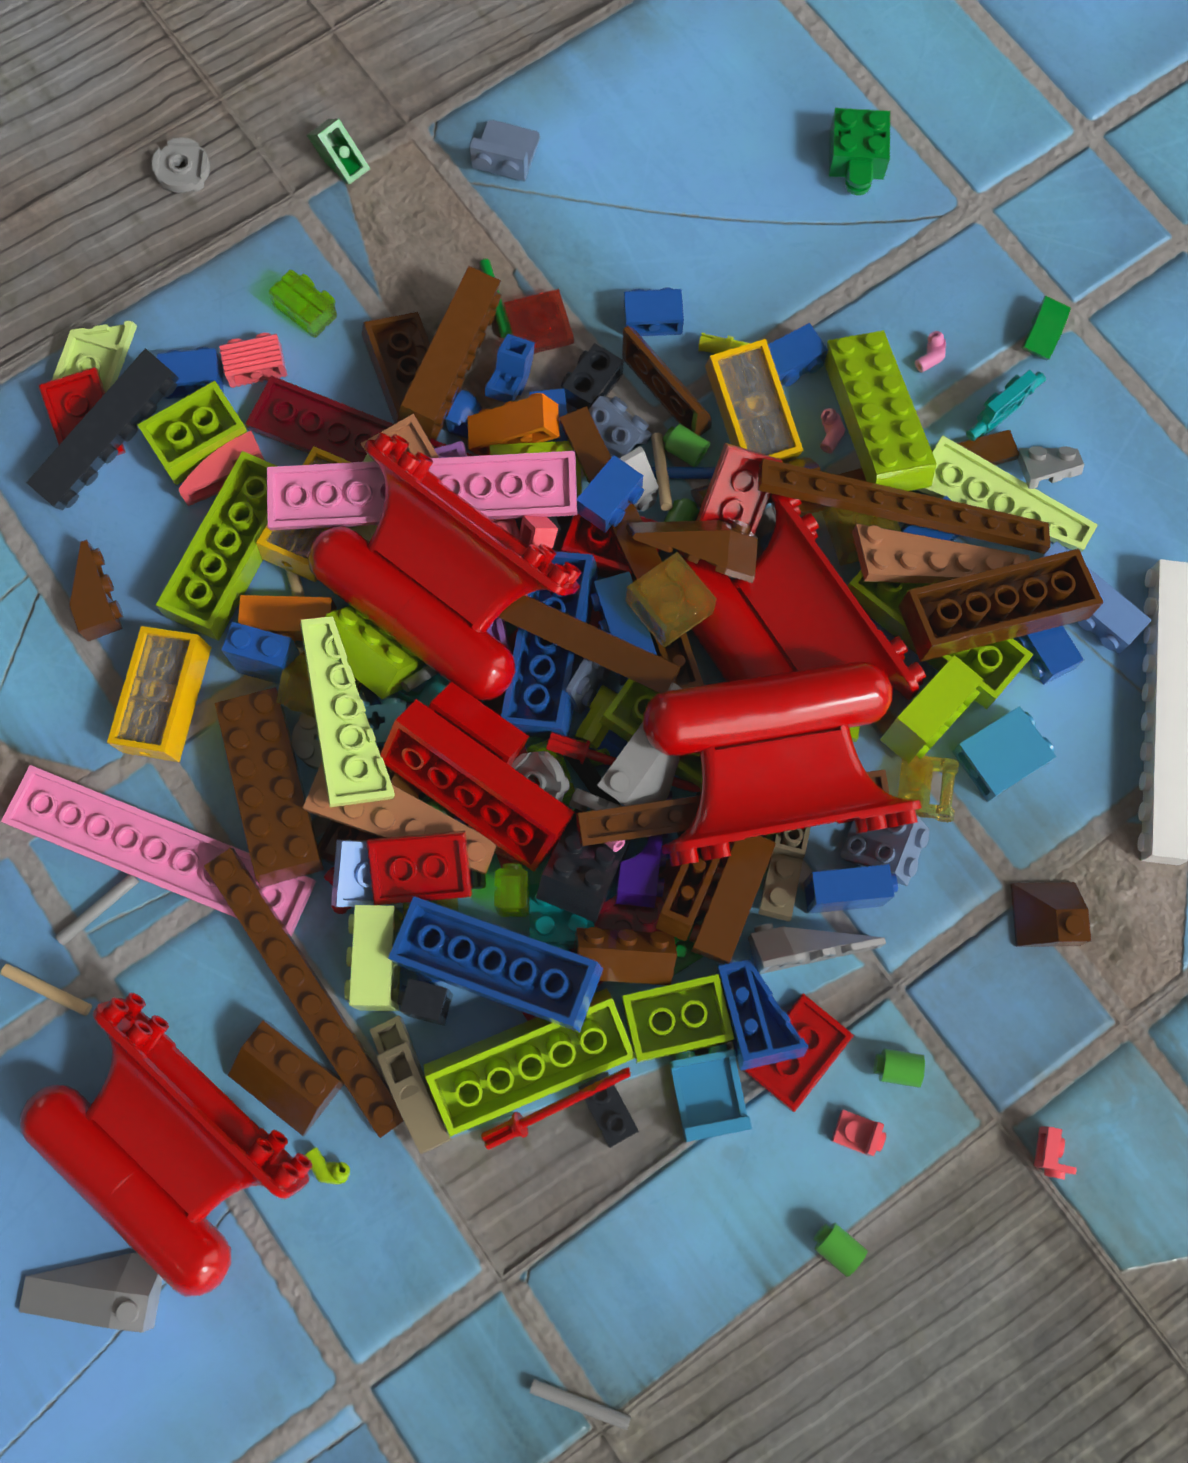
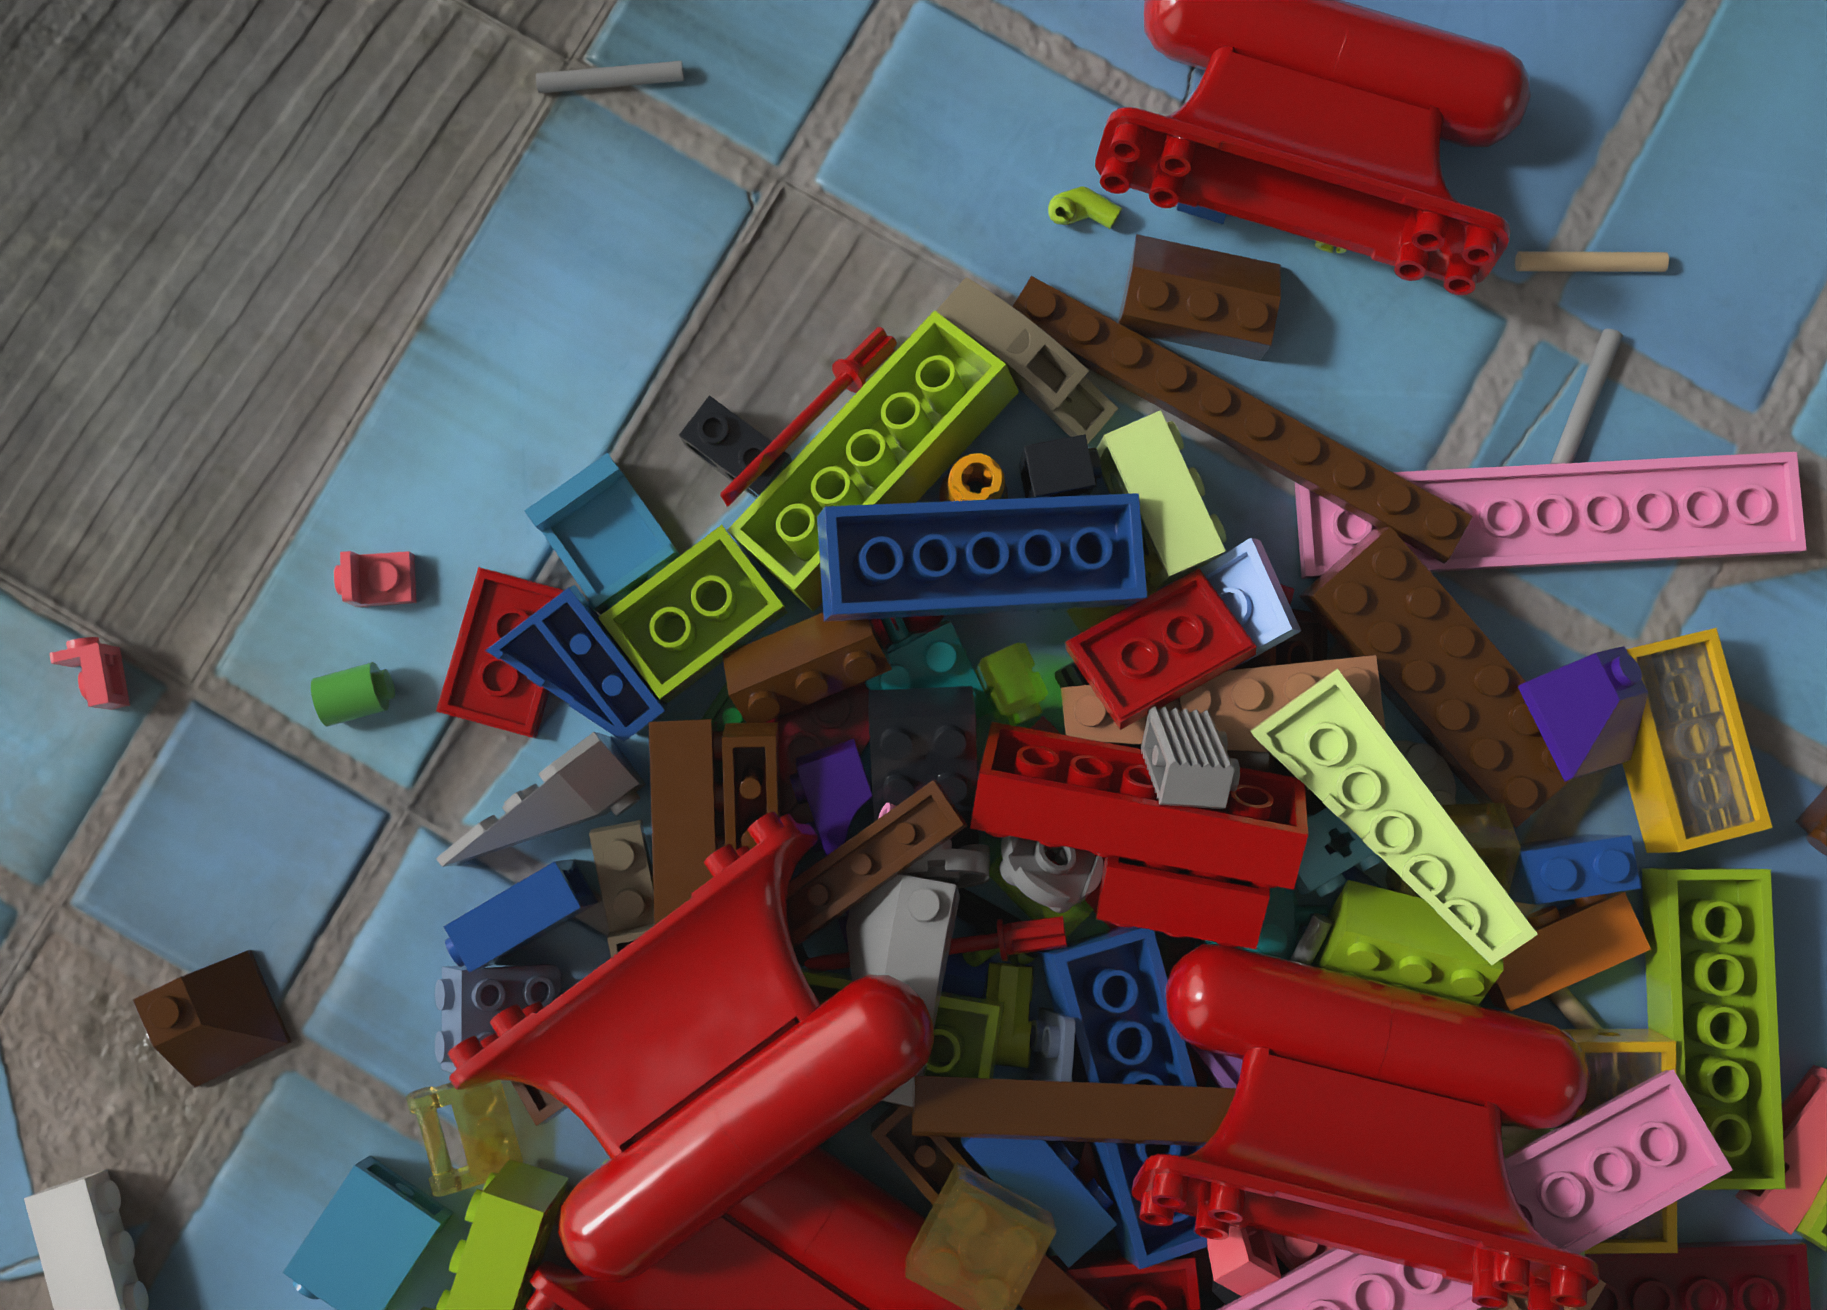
camera: 155 degrees right, 10 degrees up
bright green brick [813,1222,868,1277] -> none
none -> light orange plant [939,453,1008,502]
none -> light grey brick [1141,706,1240,809]
none -> dark purple slope [1518,646,1648,782]

